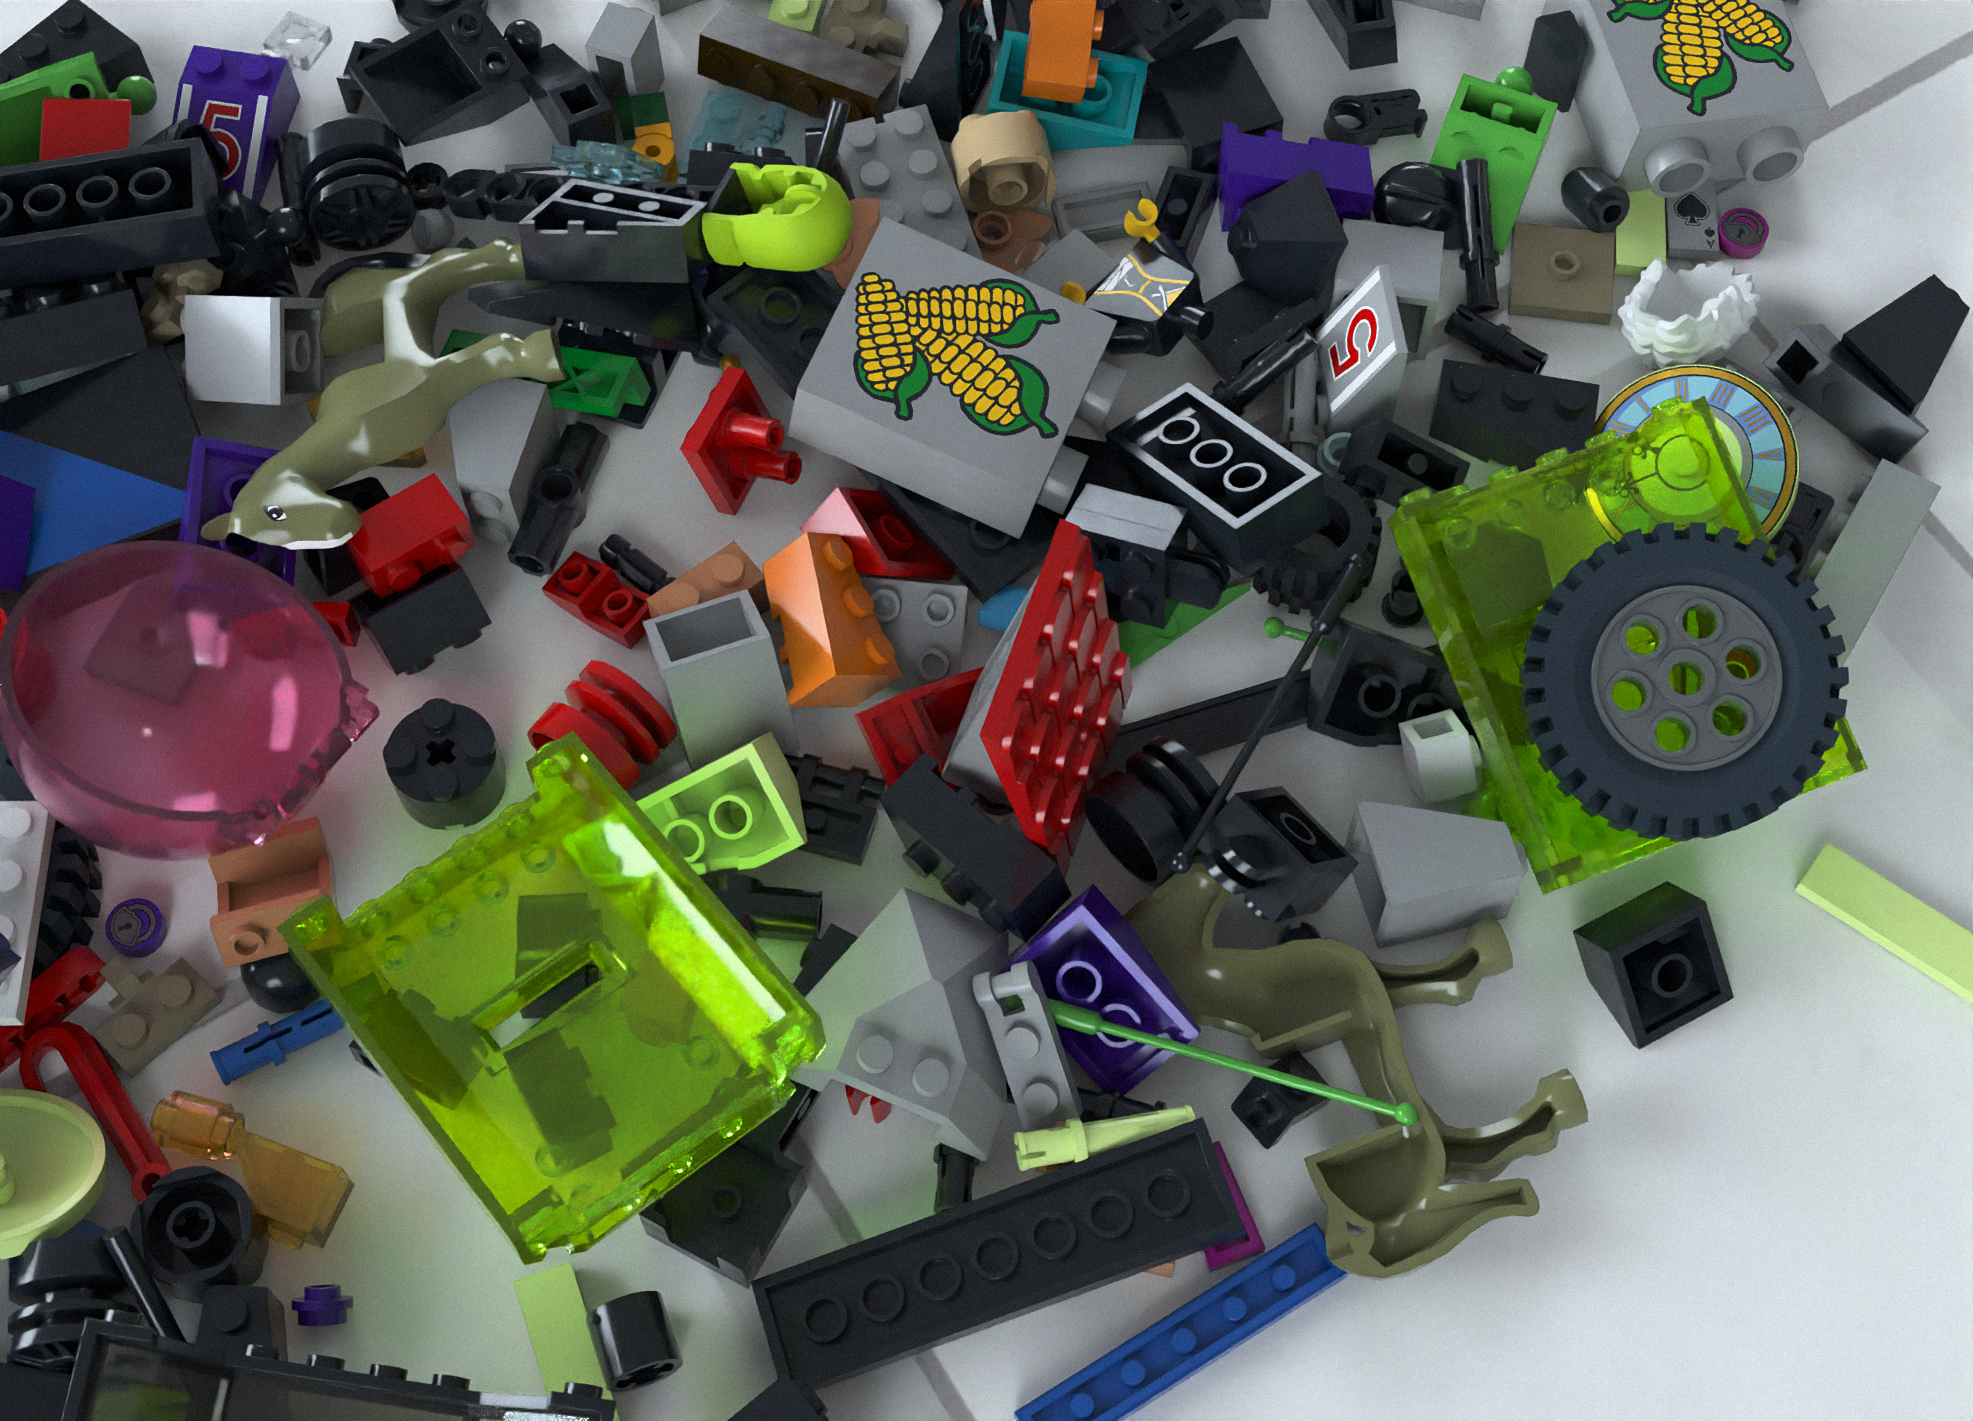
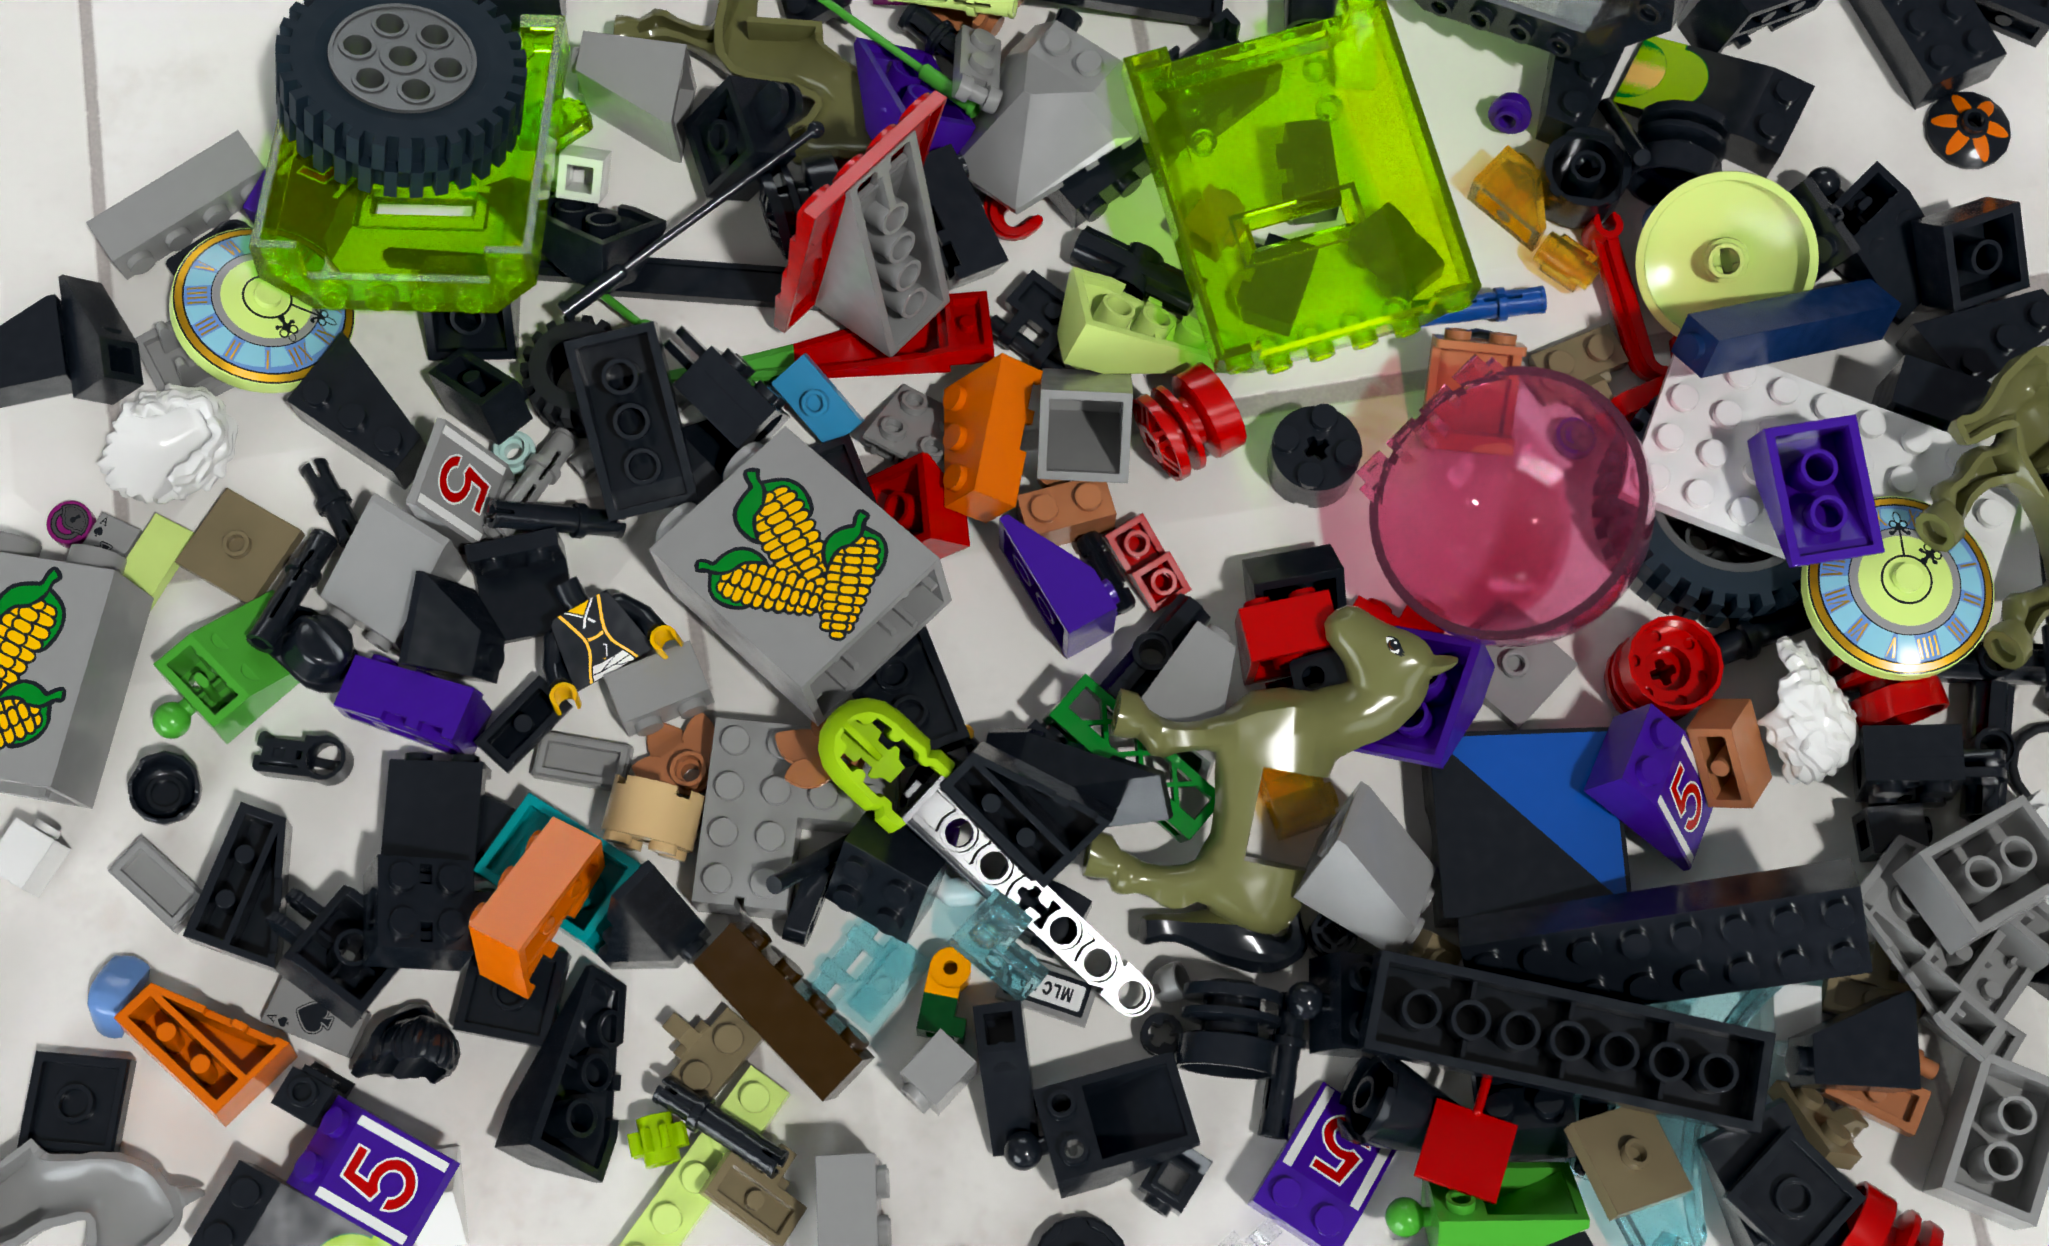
camera: 160 degrees left, 10 degrees up
red plate [680,366,802,516] -> none
black pin [1381,568,1427,628] -> none
black slope [1523,10,1588,113] -> none
black brick [1561,167,1630,233] -> none
none -> black hair [128,751,202,826]
none -> dark purple slope [999,514,1120,659]

